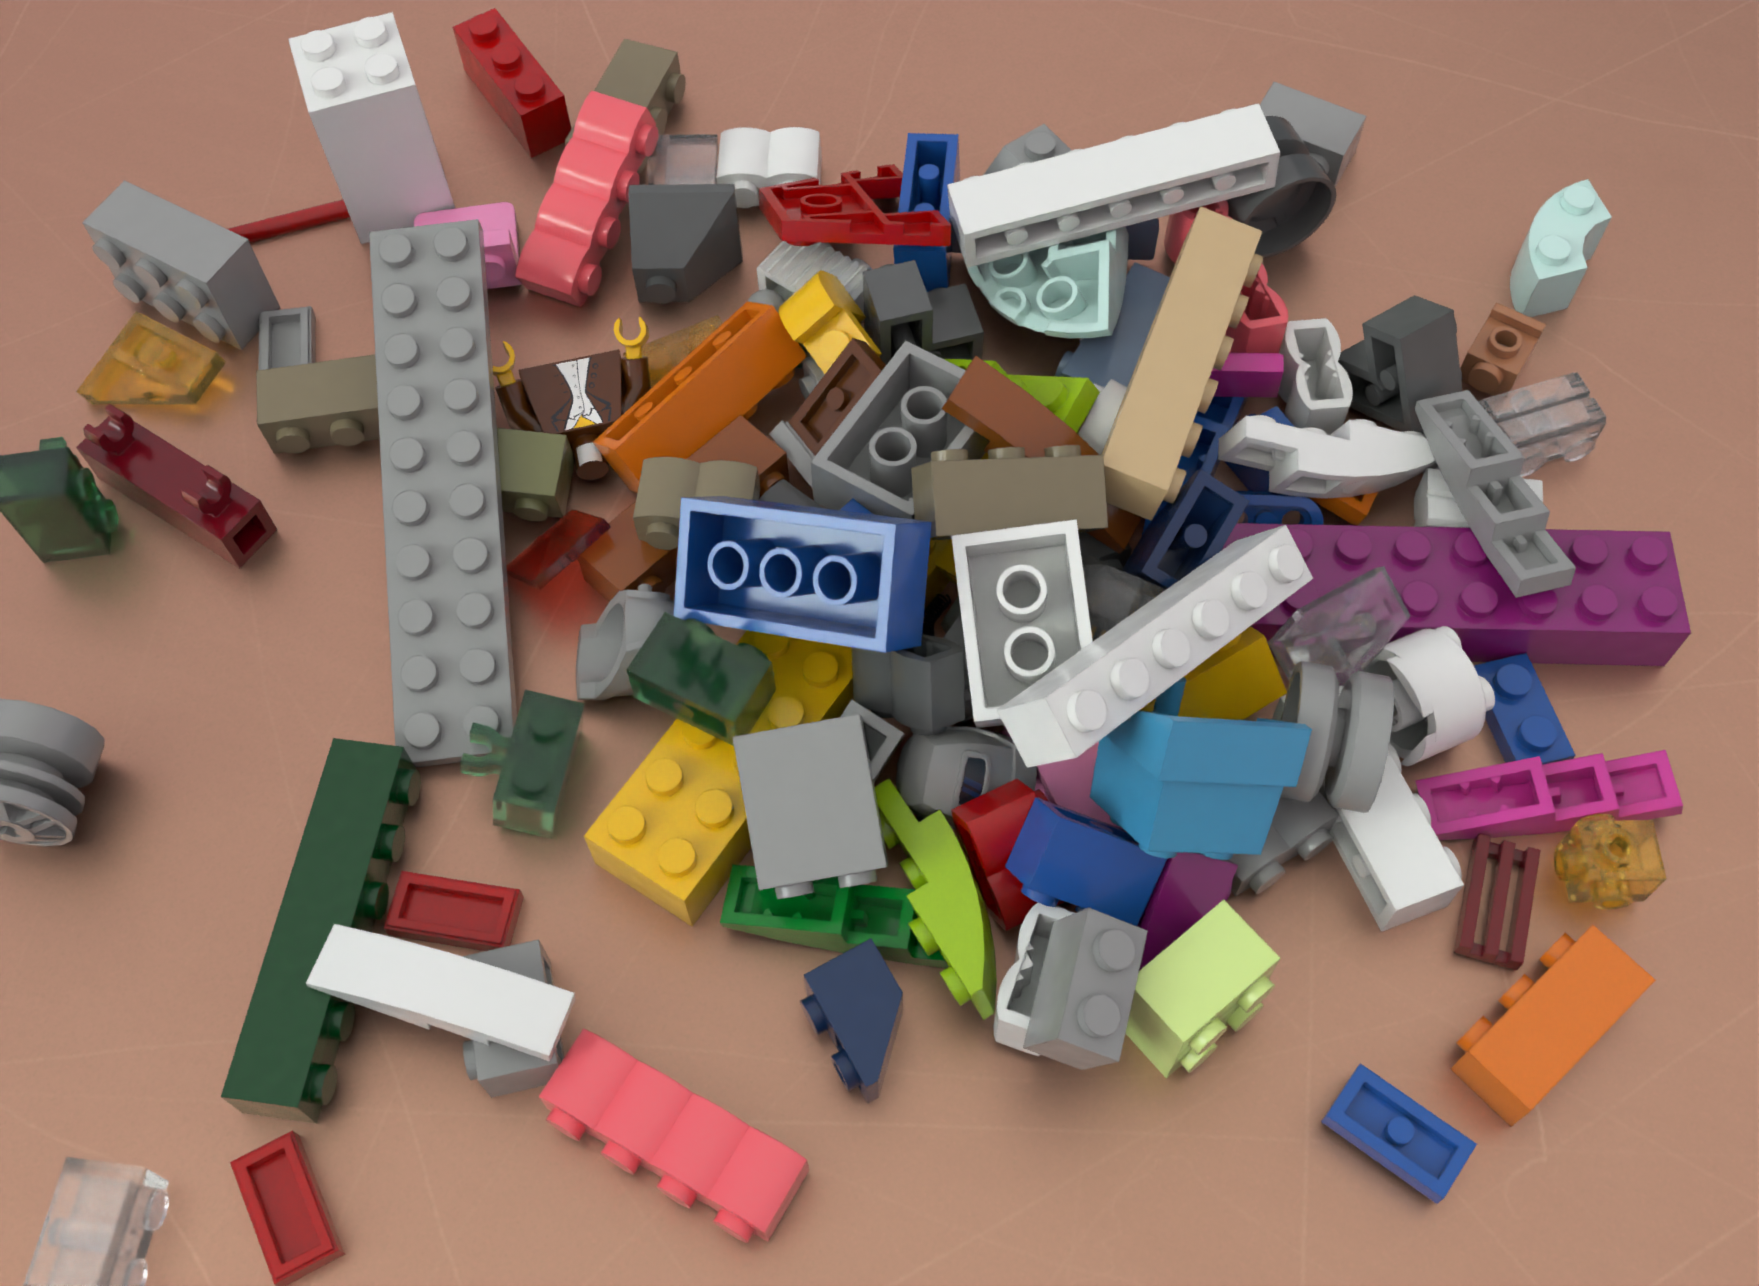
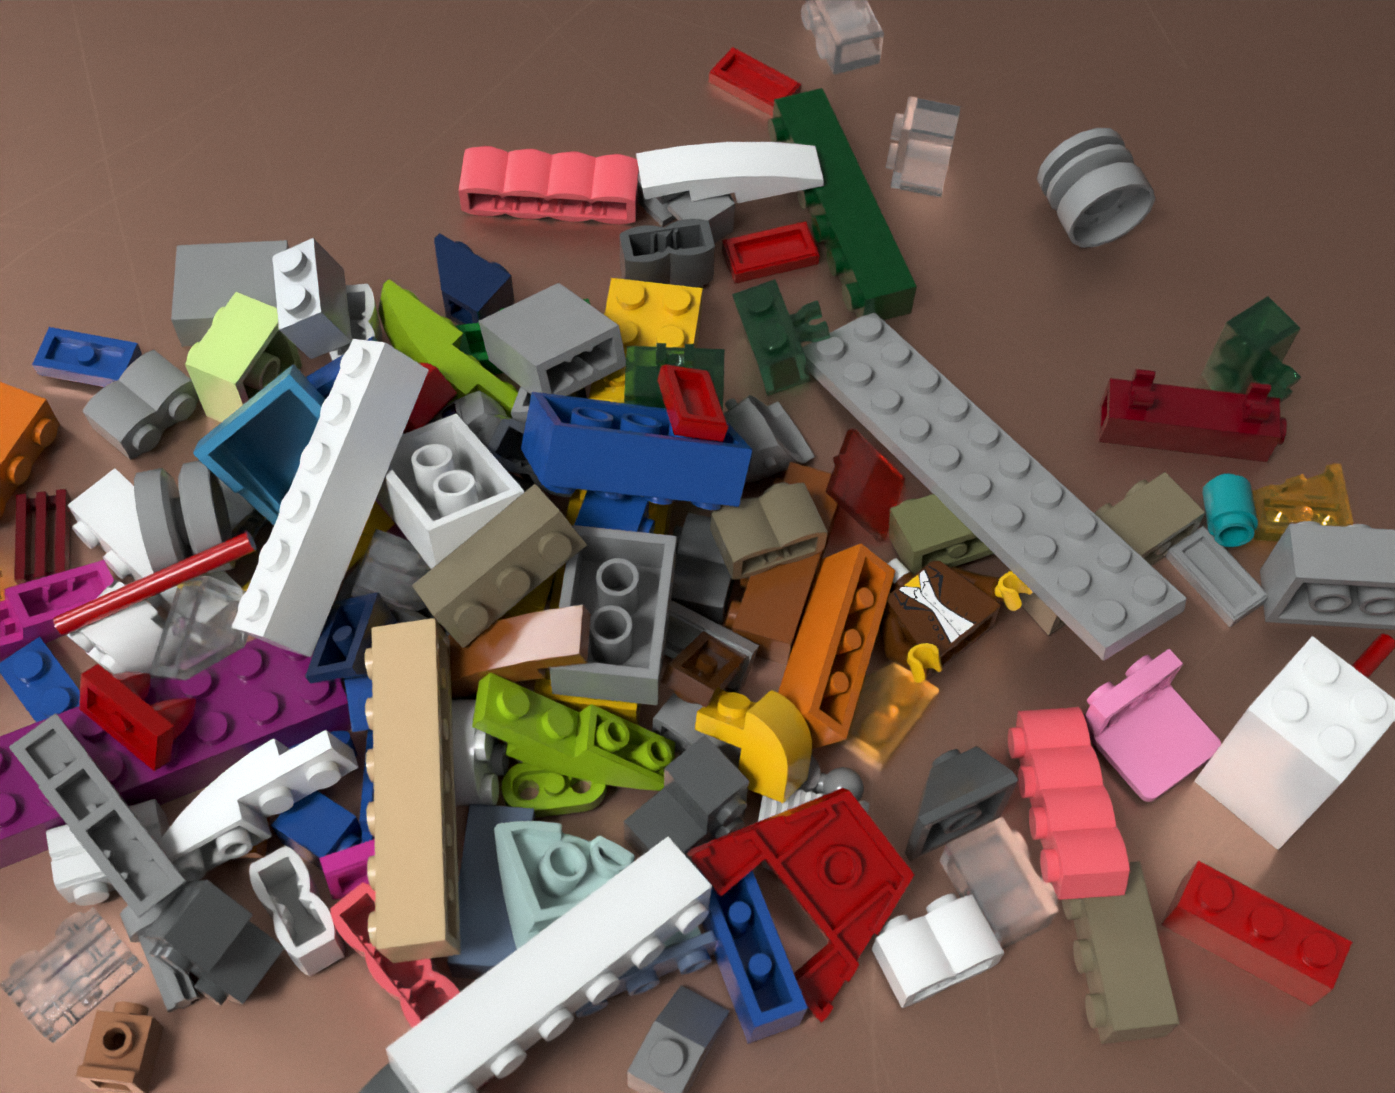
camera: 150 degrees right, 0 degrees up
none -> red bar [54,531,257,636]
none -> red tile [79,664,196,772]
none -> light grey brick [83,350,199,460]
none -> light grey brick [171,240,289,347]
none -> dark grey brick [619,219,715,287]
none -> red tile [657,364,728,442]
none -> clear brick [886,96,961,197]
none -> teal brick [1202,474,1258,547]

